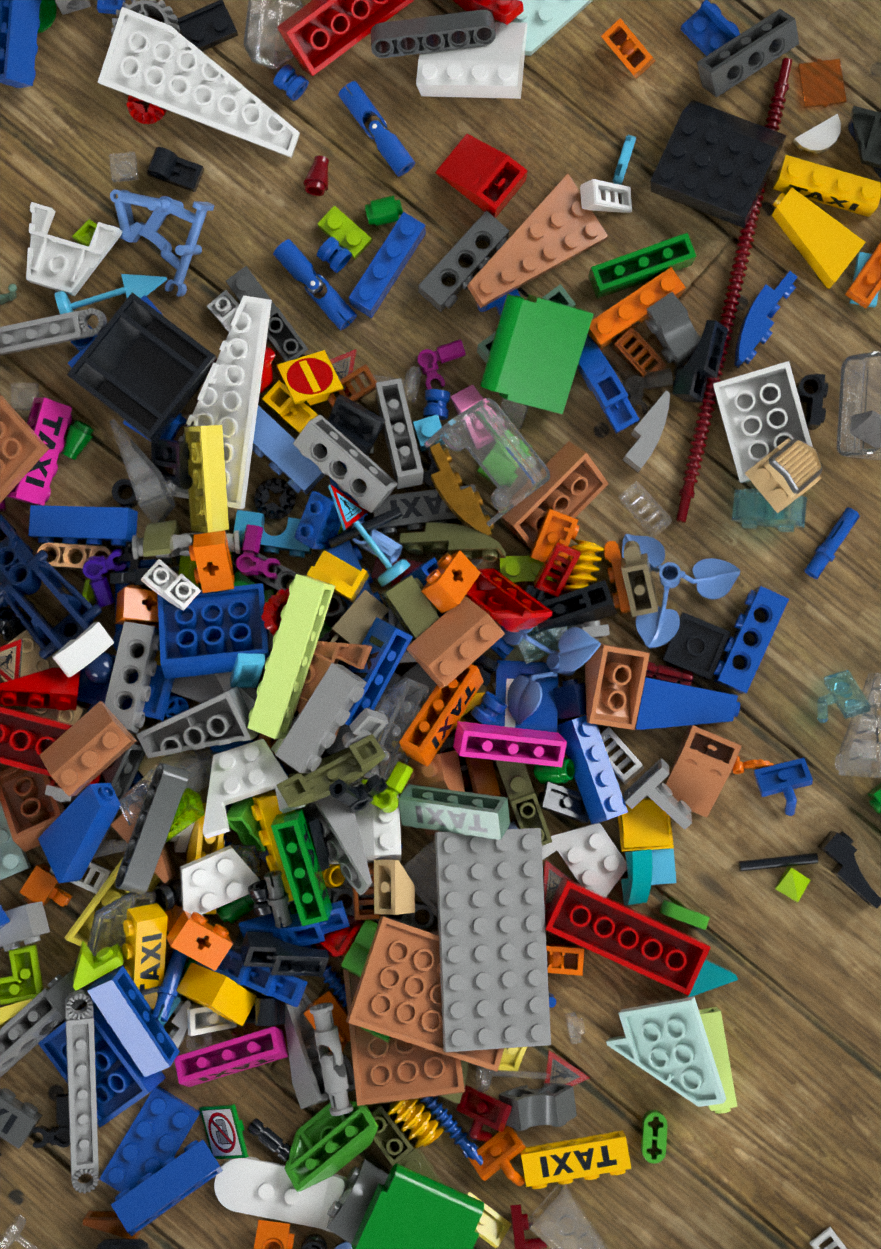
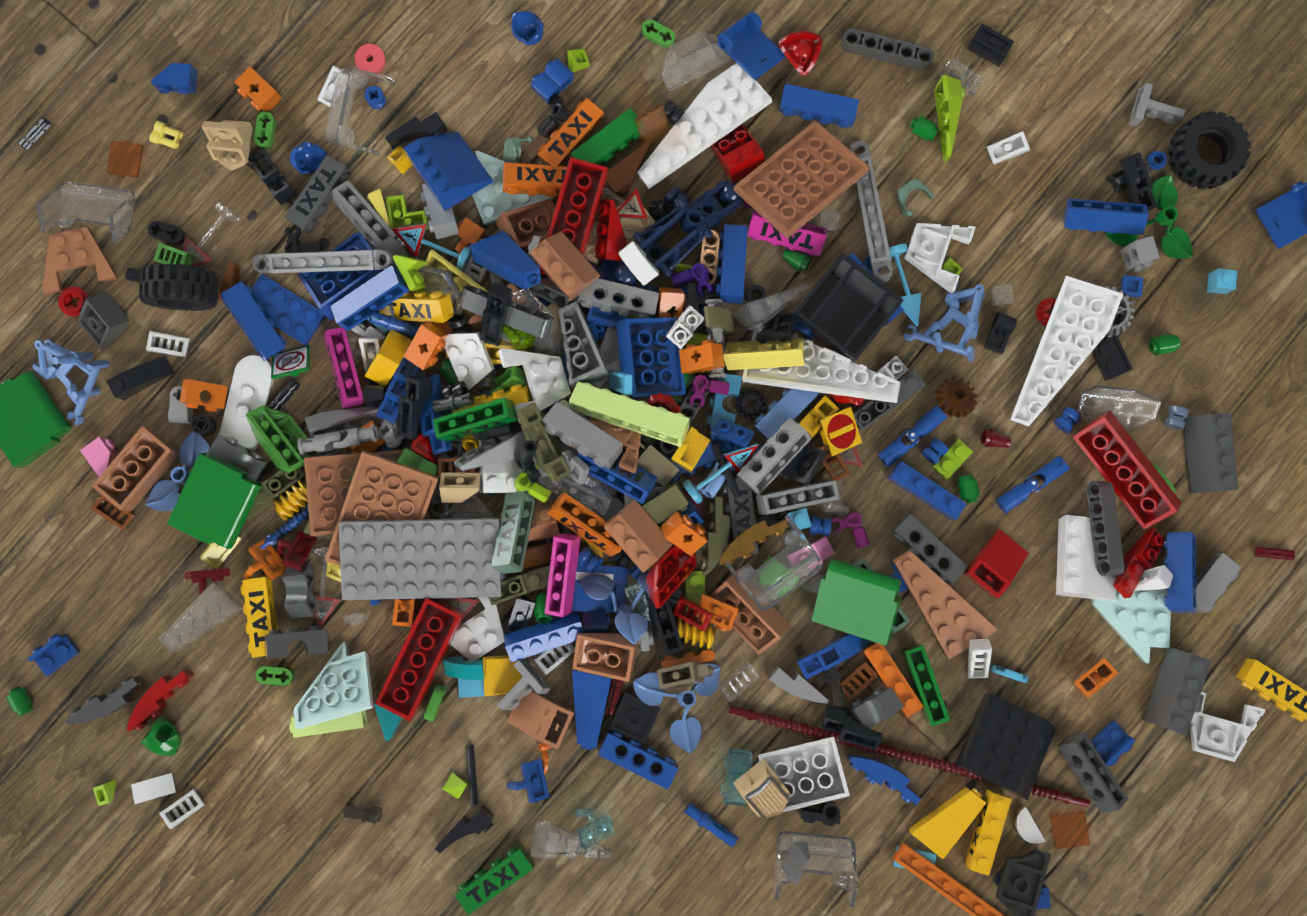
camera: 95 degrees right, 0 degrees up
none -> dark grey arch [264,626,328,659]
none -> clear smoke bar [344,803,382,824]
none -> light grey piece [378,416,404,449]
none -> medium azure piece [392,224,472,272]
none -> black slope [481,283,513,347]
none -> reddish brown gear [935,376,978,418]

